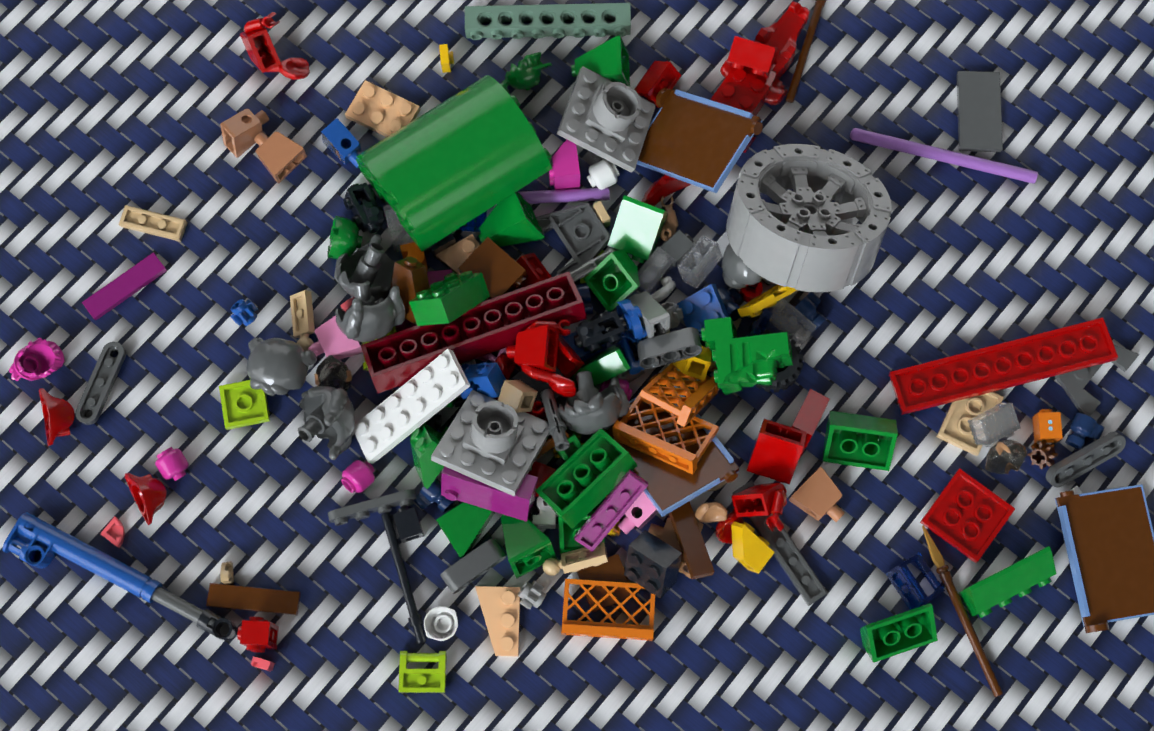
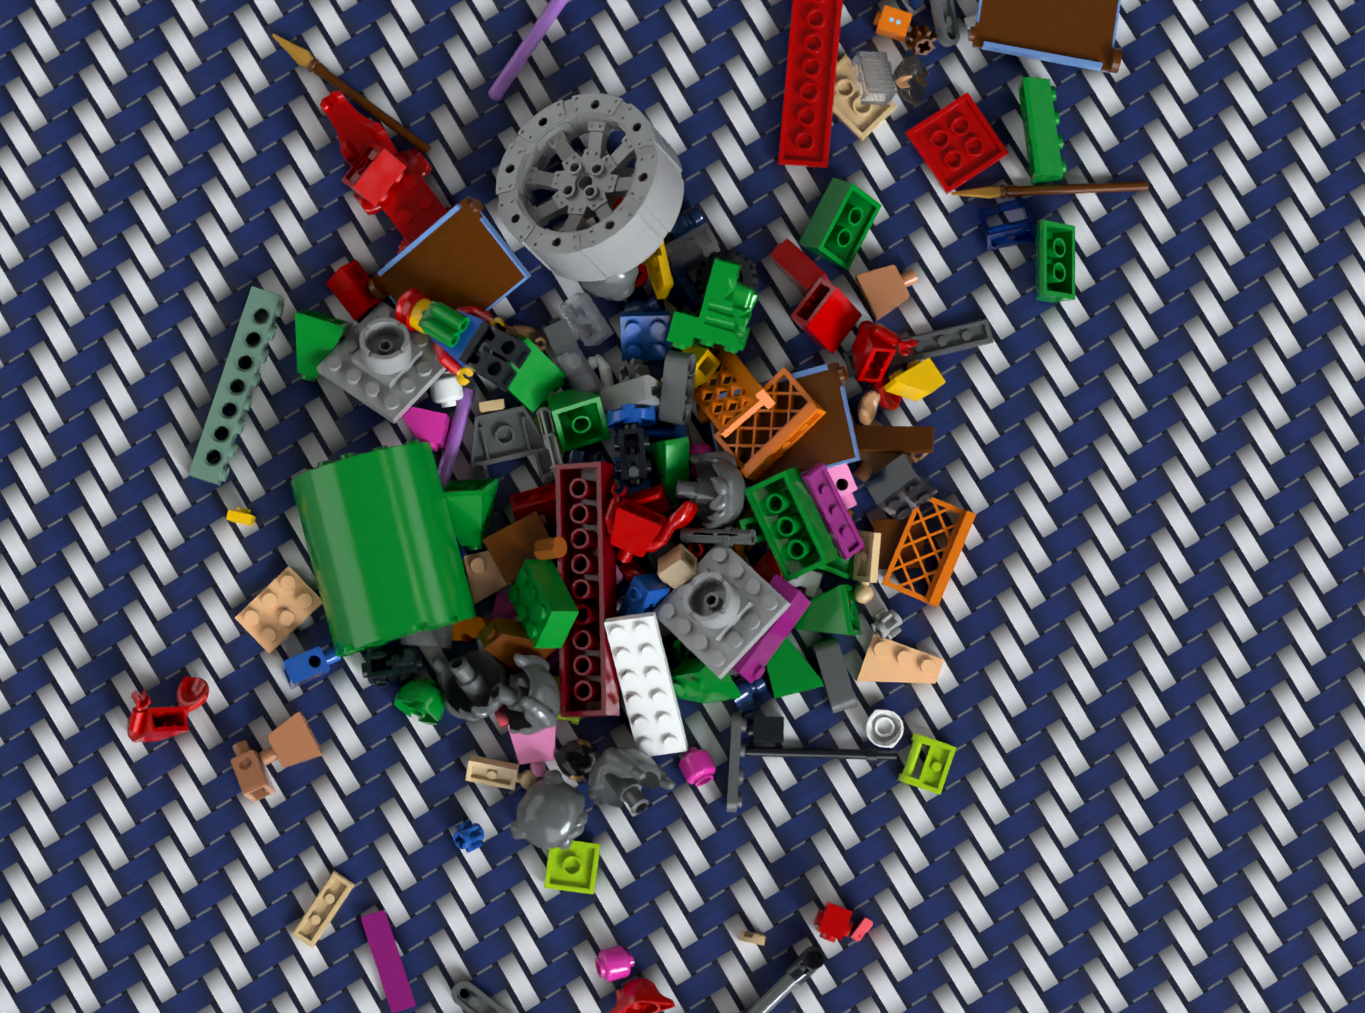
camera: 70 degrees left, 10 degrees up
reddish brown tile [206,583,301,616] -> none
green hair [502,52,553,91] -> none
none -> piece [395,288,532,392]
none -> dark orange piece [534,536,567,560]

